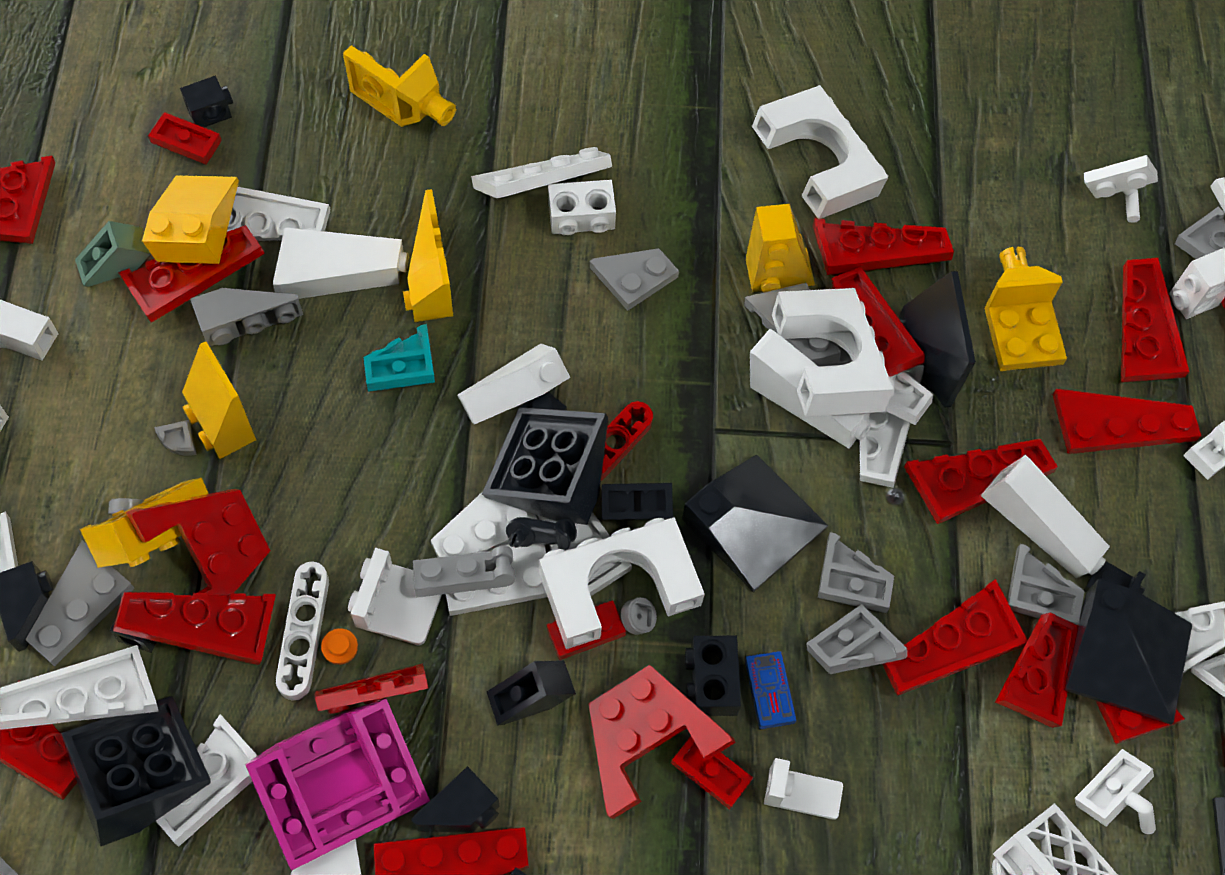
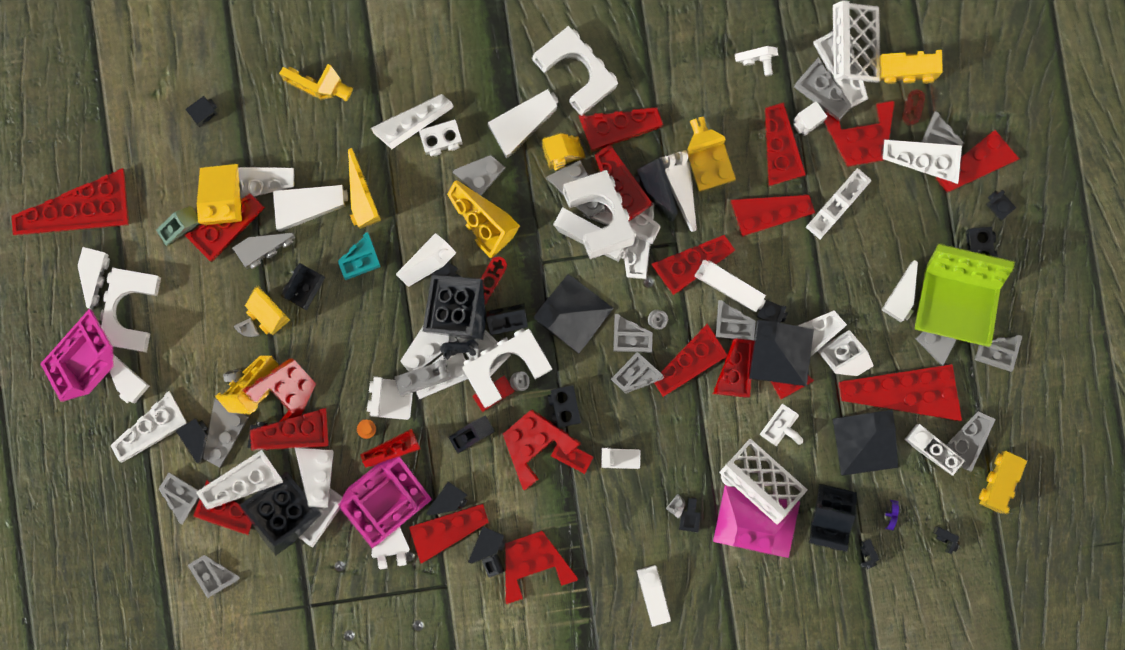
camera: 10 degrees left, 20 degrees up
red plate [148,112,222,165] -> none
white beam [276,561,329,701] -> none
blue tile [745,651,796,730] -> none
none -> black bracket [281,263,325,310]
none -> white wing [295,448,334,508]
none -> yellow wedge [447,180,520,258]
none -> white slope [488,89,559,158]
none -> light grey tile [648,309,668,329]
none -> white flag [662,150,696,232]

